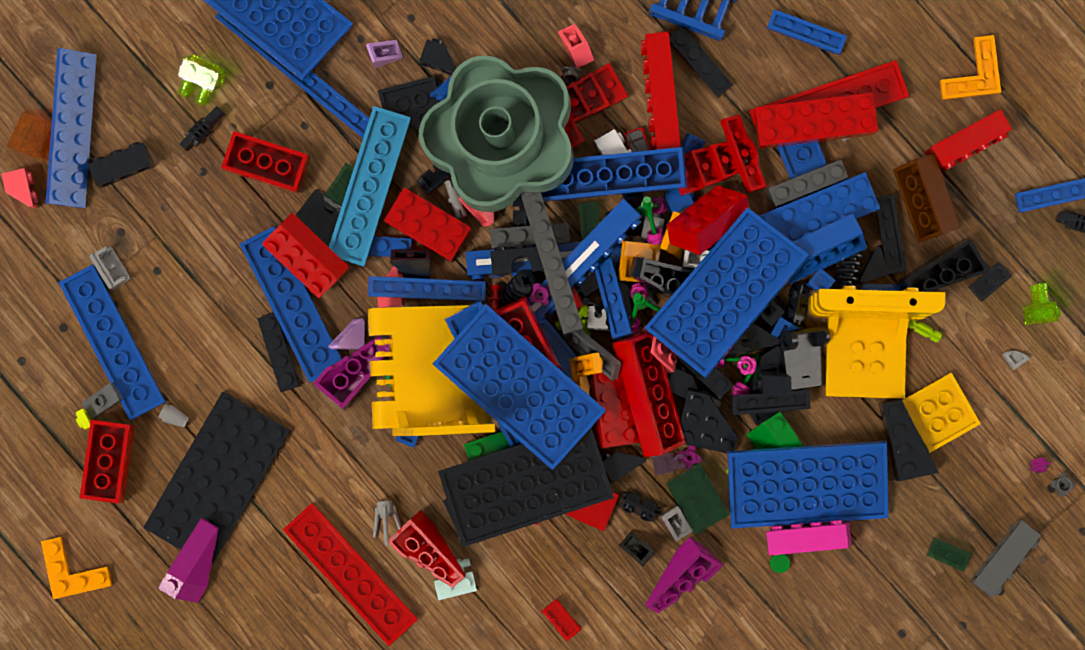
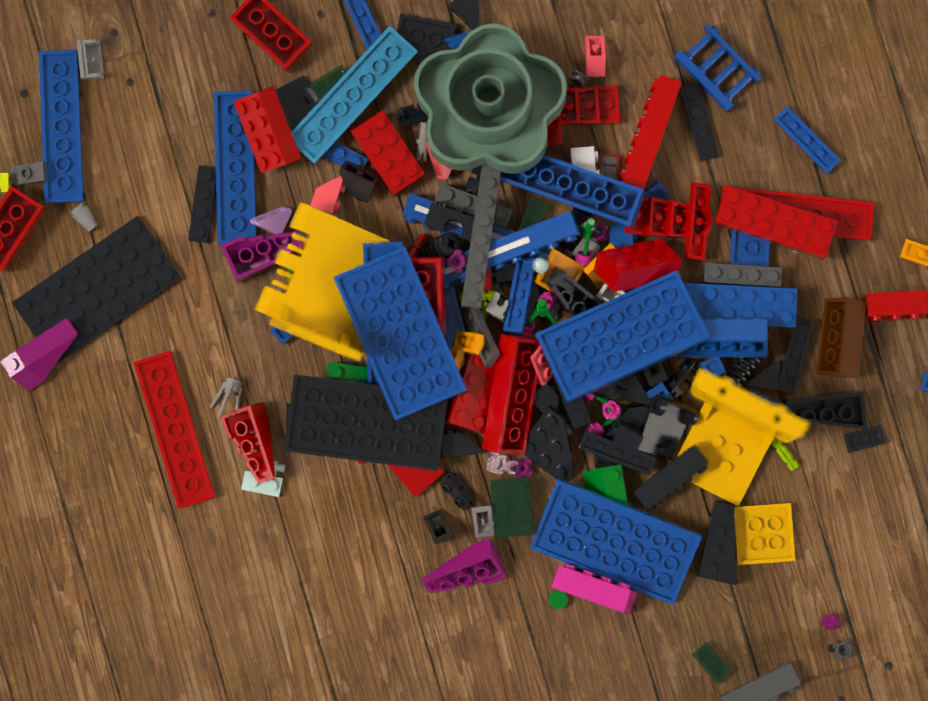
camera: 25 degrees right, 0 degrees up
blue plate [368,276,486,302] -> none
red plate [541,598,582,642] -> none
light grey tile [1001,351,1030,370] -> none
clear neon green brick [1023,283,1060,326] -> none
none -> light aqua hinge [532,257,549,274]
none -> black brick [634,443,709,510]

